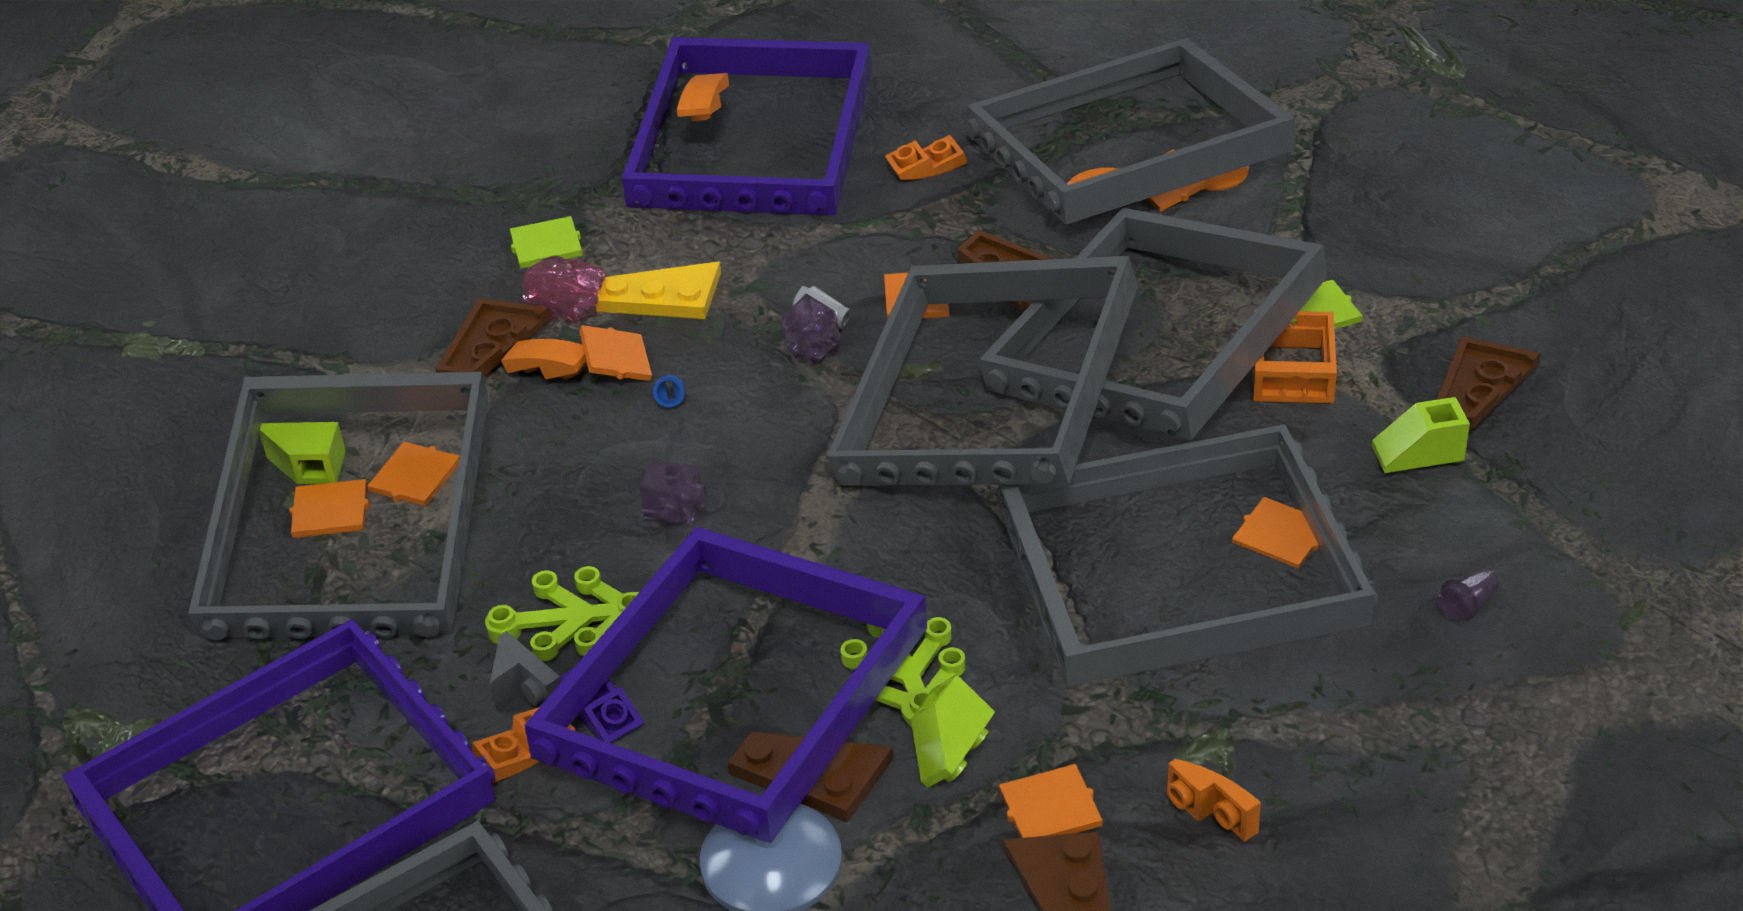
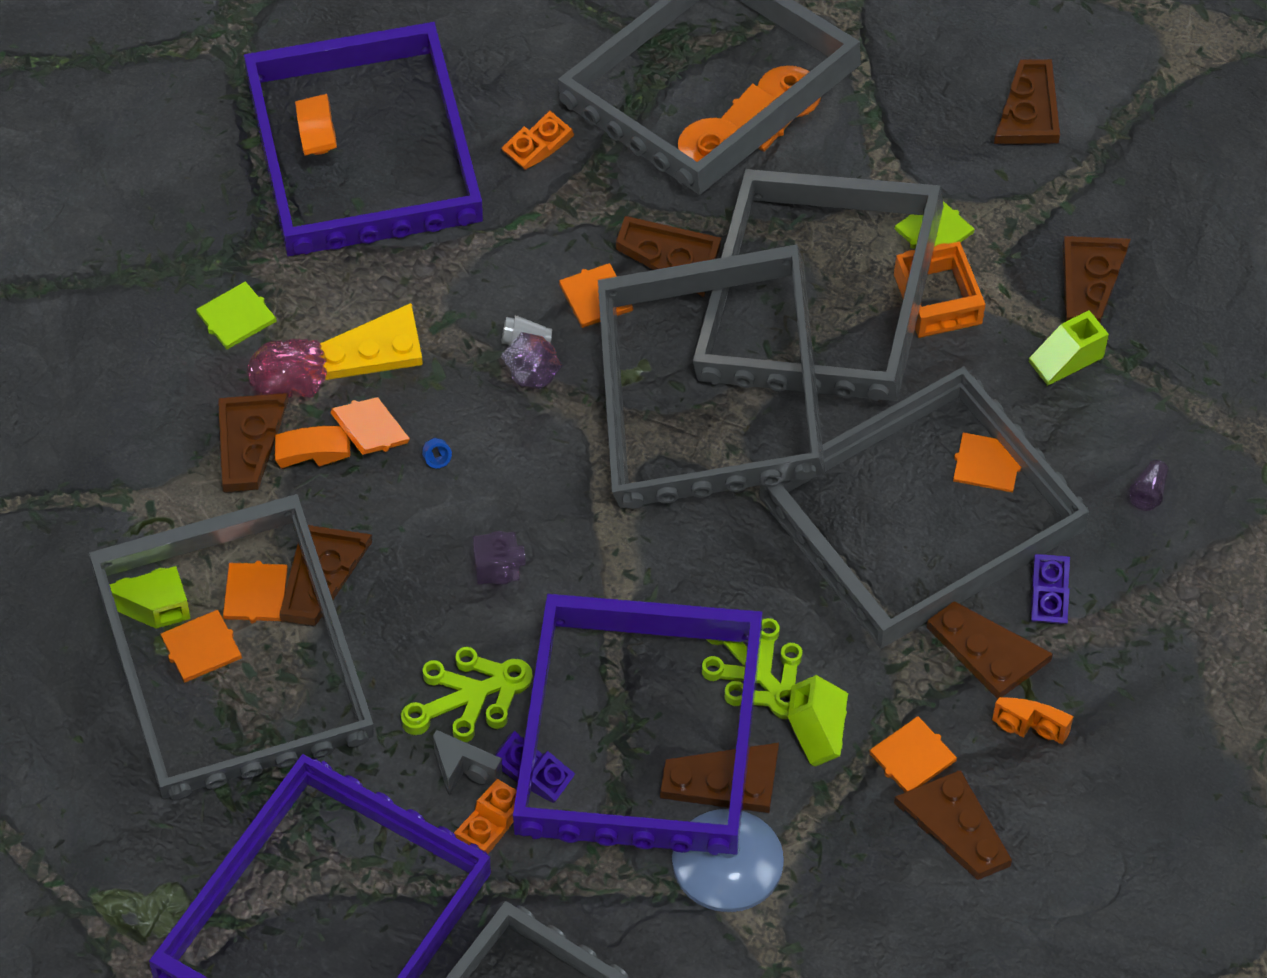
camera: 25 degrees left, 15 degrees up
none -> reddish brown wing [280,525,372,626]
none -> reddish brown wing [926,601,1053,699]
none -> reddish brown wing [994,59,1060,144]
none -> dark purple slope [1031,554,1070,625]

